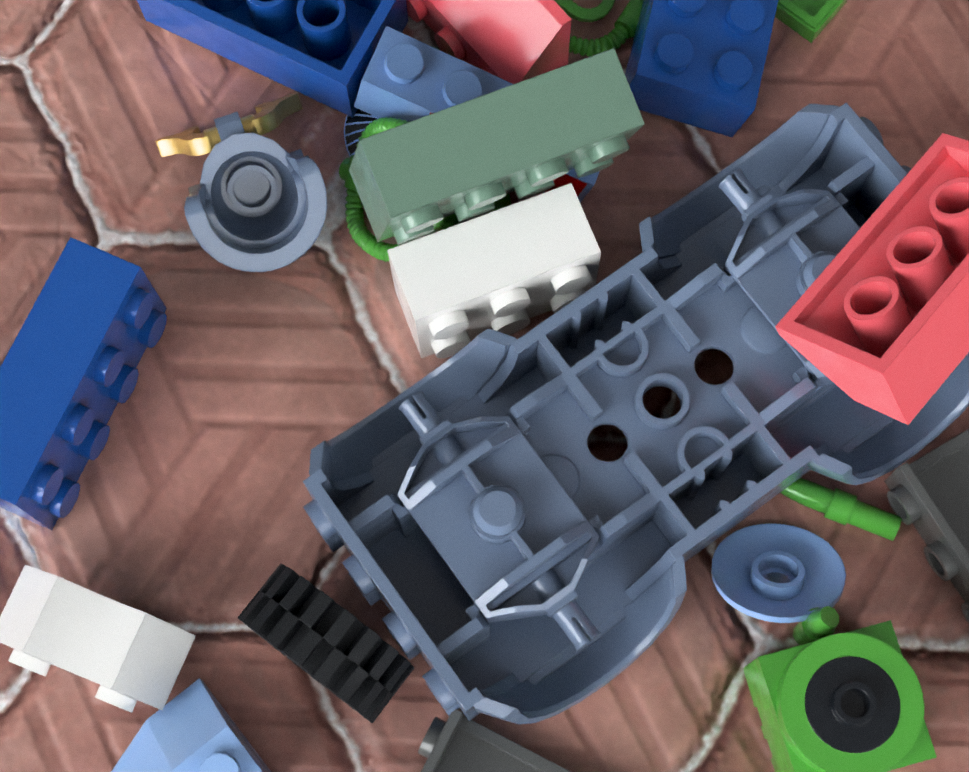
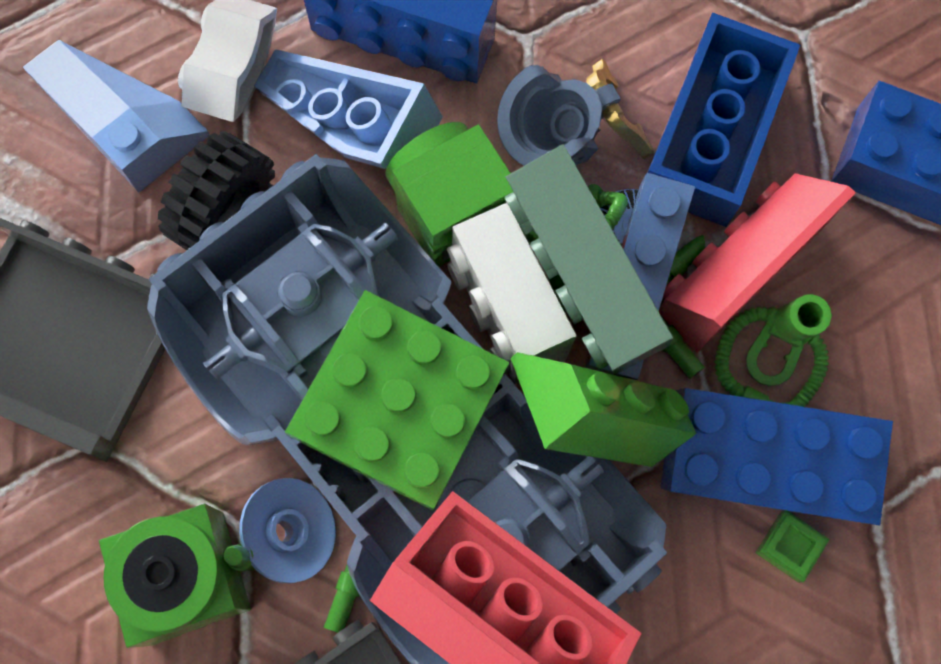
camera: 80 degrees right, 0 degrees up
none -> light blue wedge [254,49,443,169]
none -> bright green plate [285,290,509,511]
none -> bright green piece [385,122,513,267]
none -> bright green slope [510,352,697,467]

